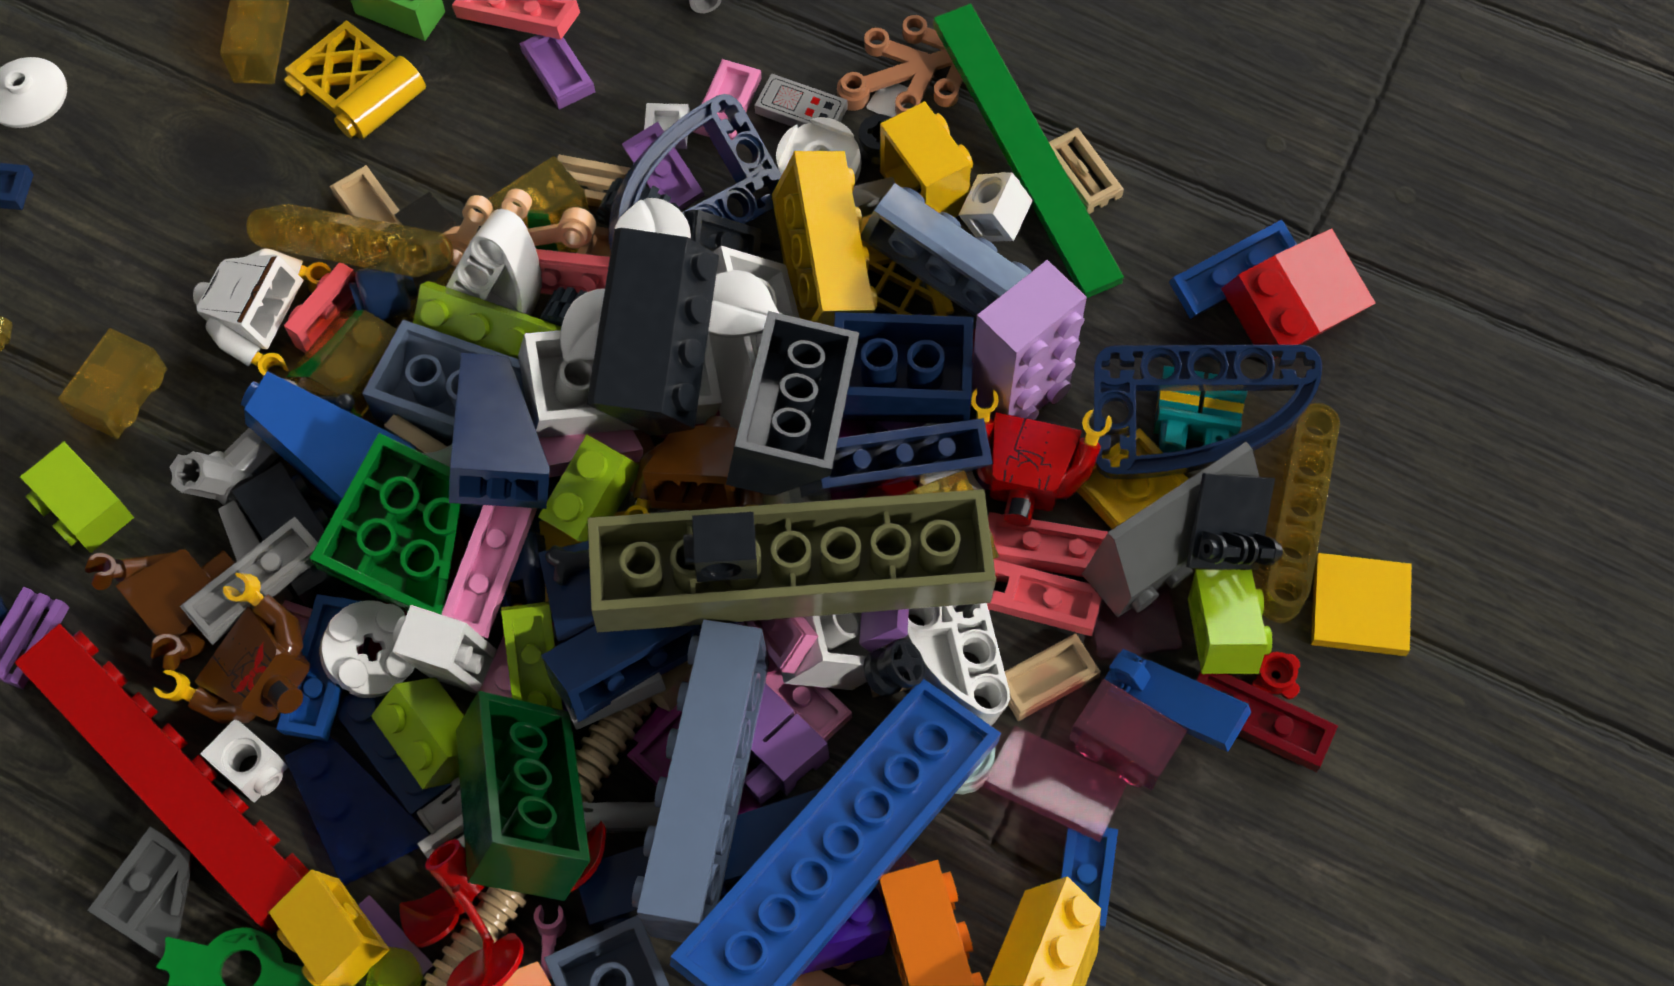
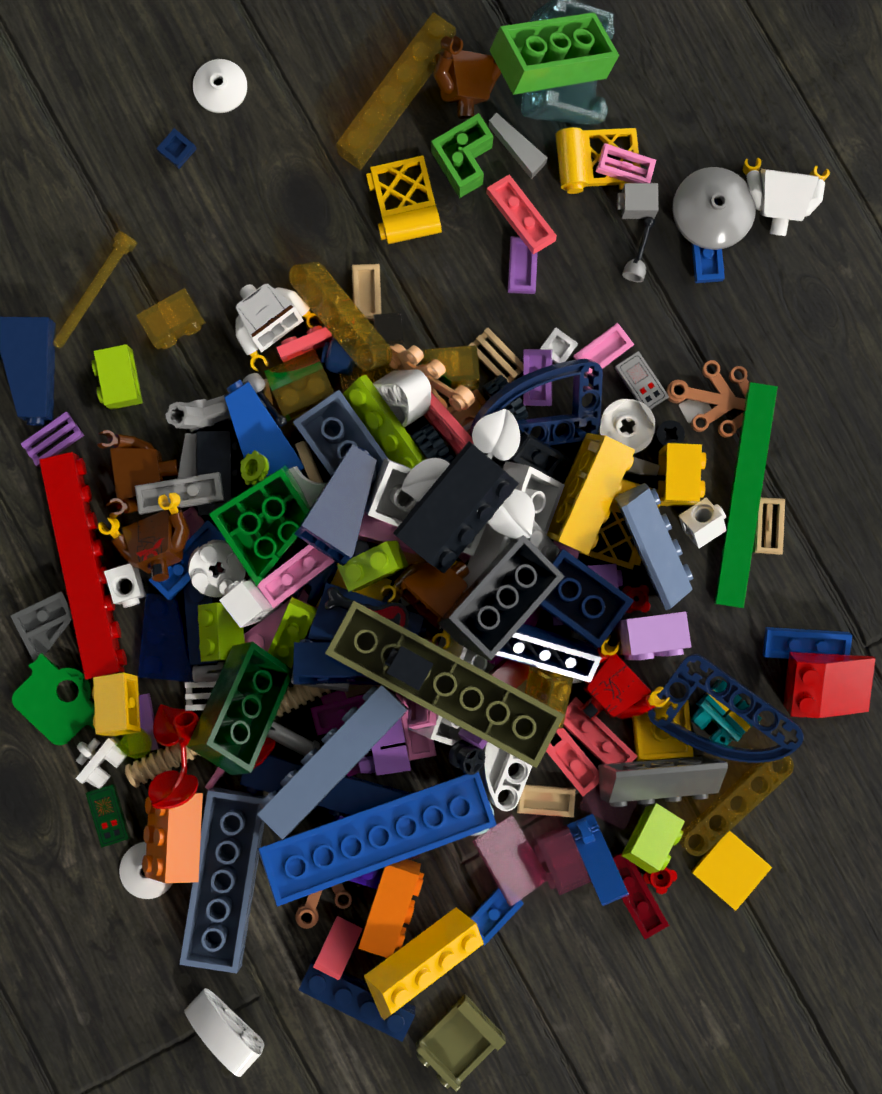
camera: 30 degrees right, 20 degrees up
black hinge [1186,473,1283,570] -> none
none -> lime animal [240,450,269,485]

